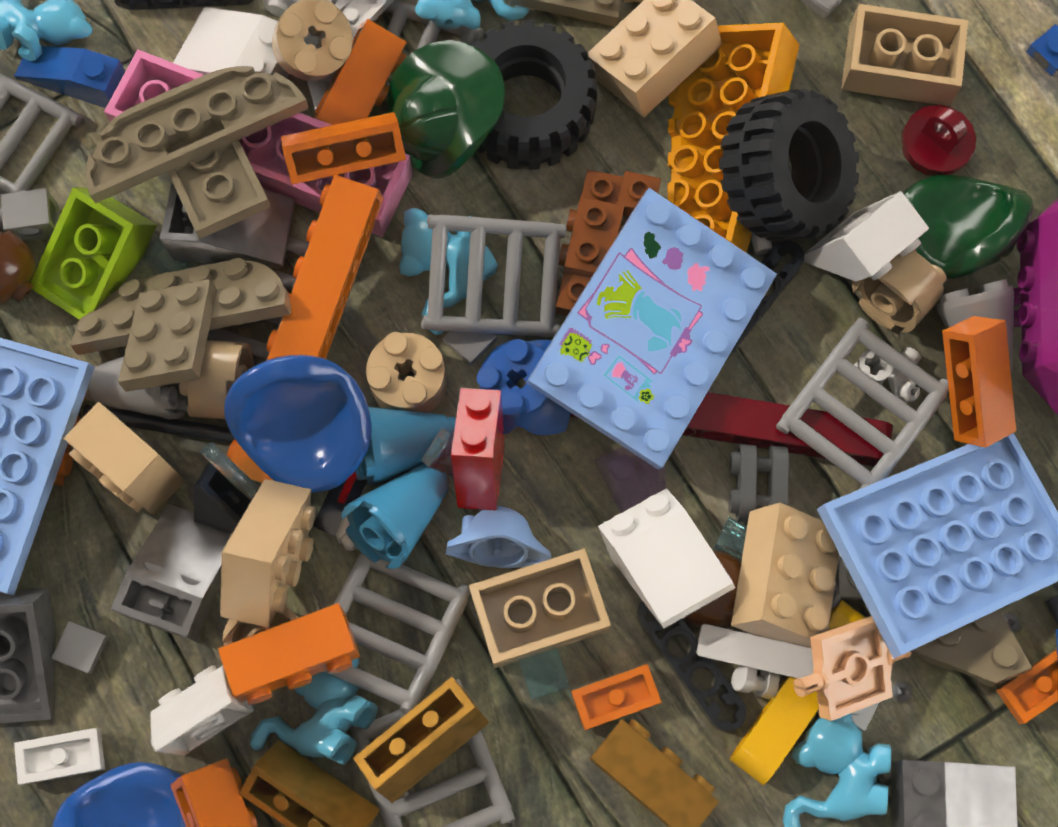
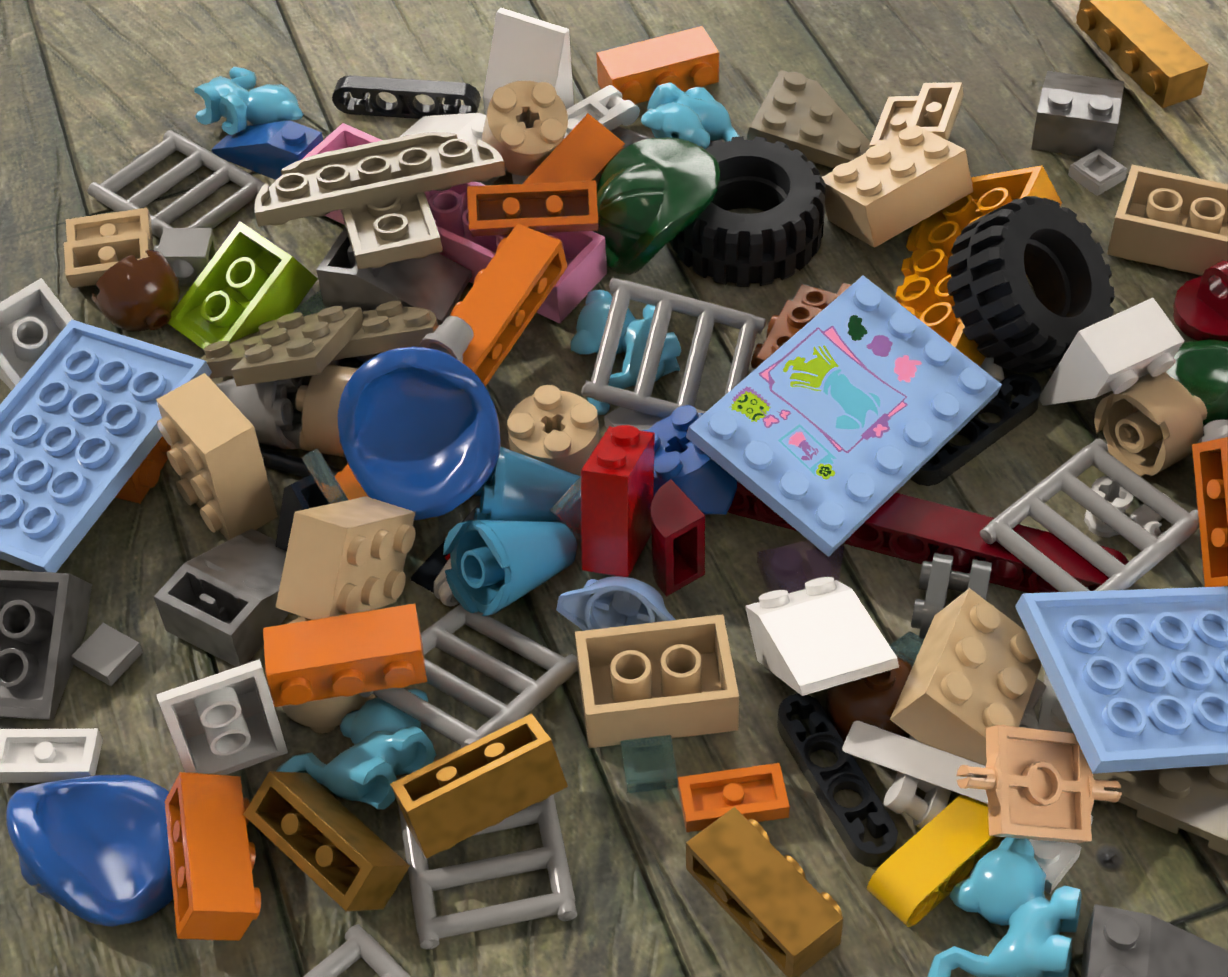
camera: 15 degrees right, 25 degrees down
none -> light grey piece [419,316,474,362]
none -> dark red brick [651,479,705,597]

